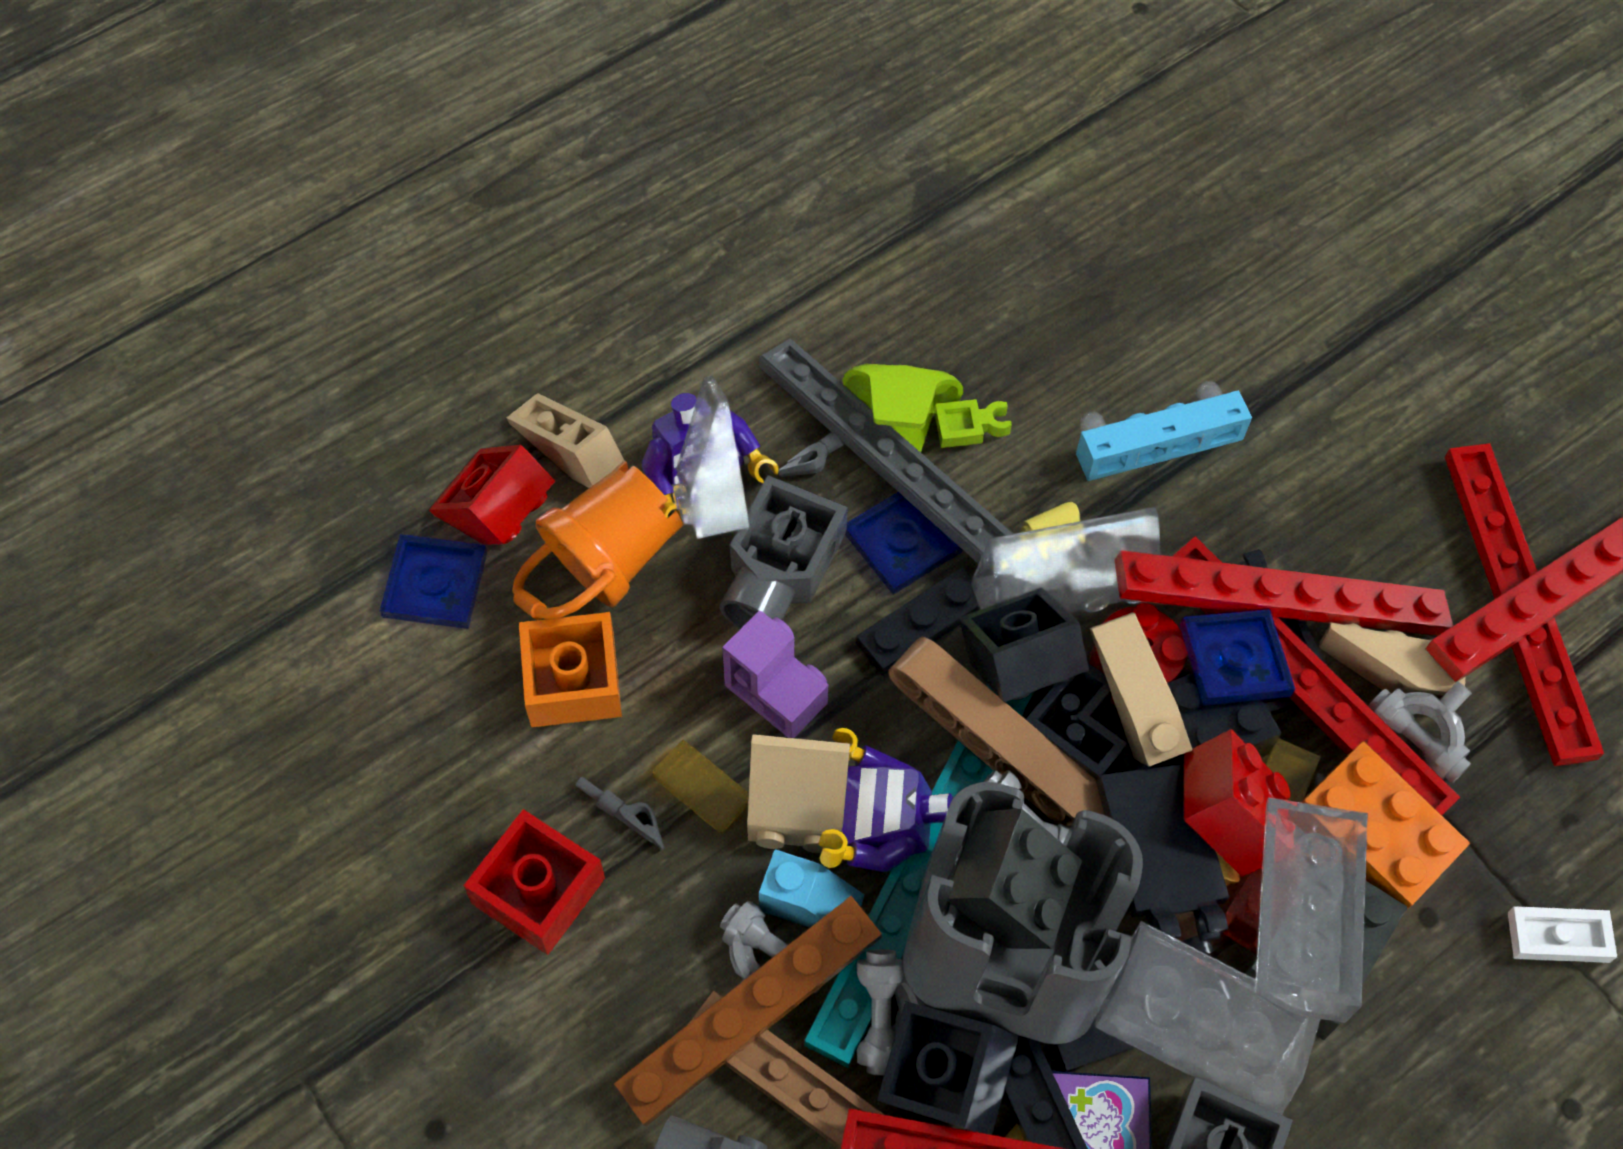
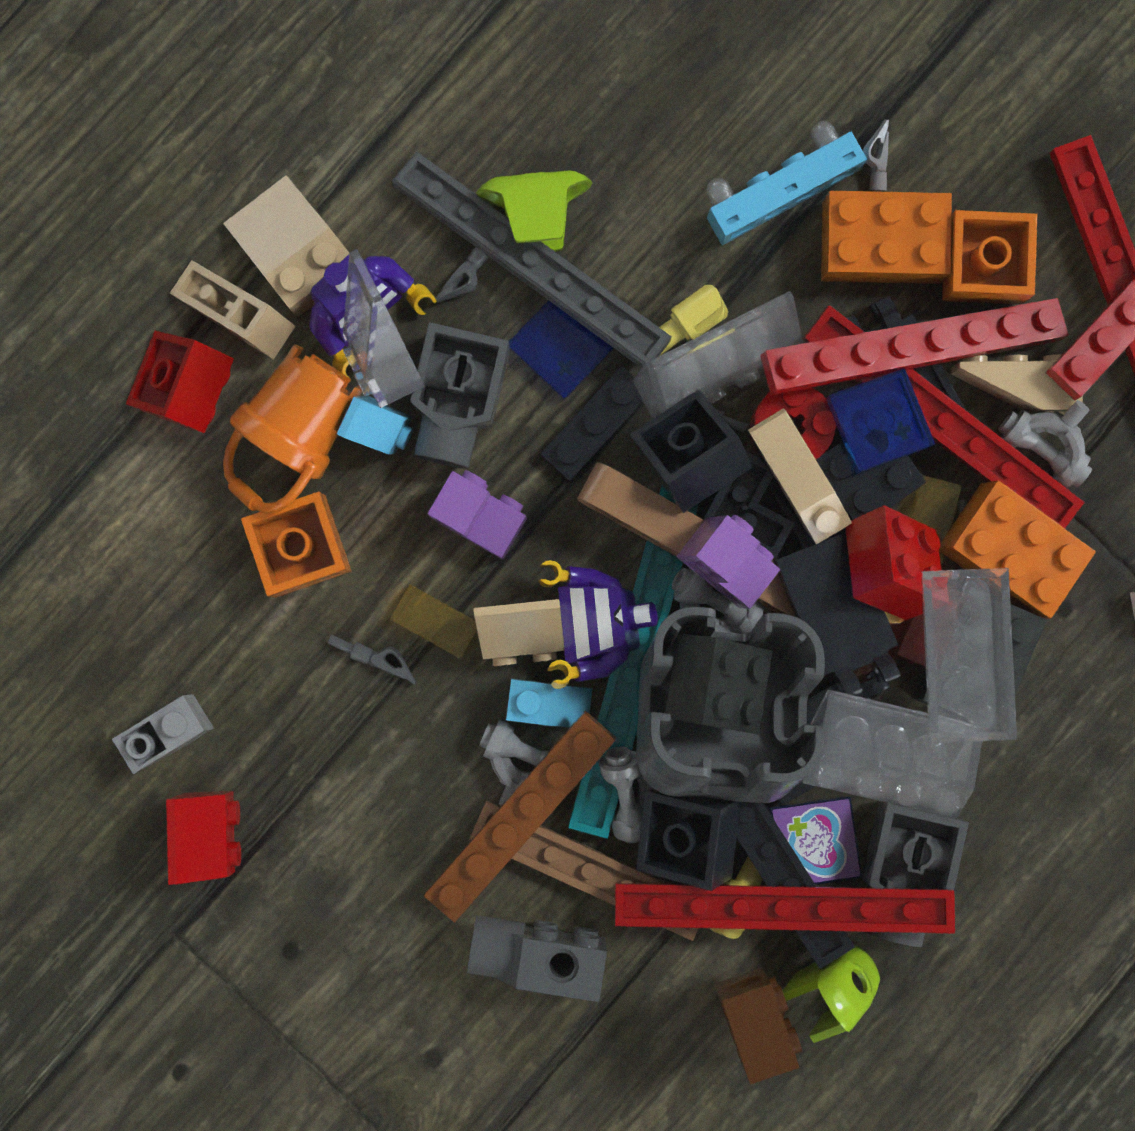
camera: 10 degrees left, 25 degrees up
clear blue tile [379,534,487,629] -> none
red brick [463,809,605,955] -> none
lime plate [934,399,1012,448] -> none
none -> light grey slope [112,694,214,774]
none -> red slope [166,791,241,885]
none -> tan slope [223,175,350,318]
none -> medium azure slope [337,396,413,454]
none -> medium lavender brick [676,515,780,609]
none -> orange brick [821,191,952,284]
none -> light grey hand [863,119,889,192]
none -> orange brick [942,210,1037,305]

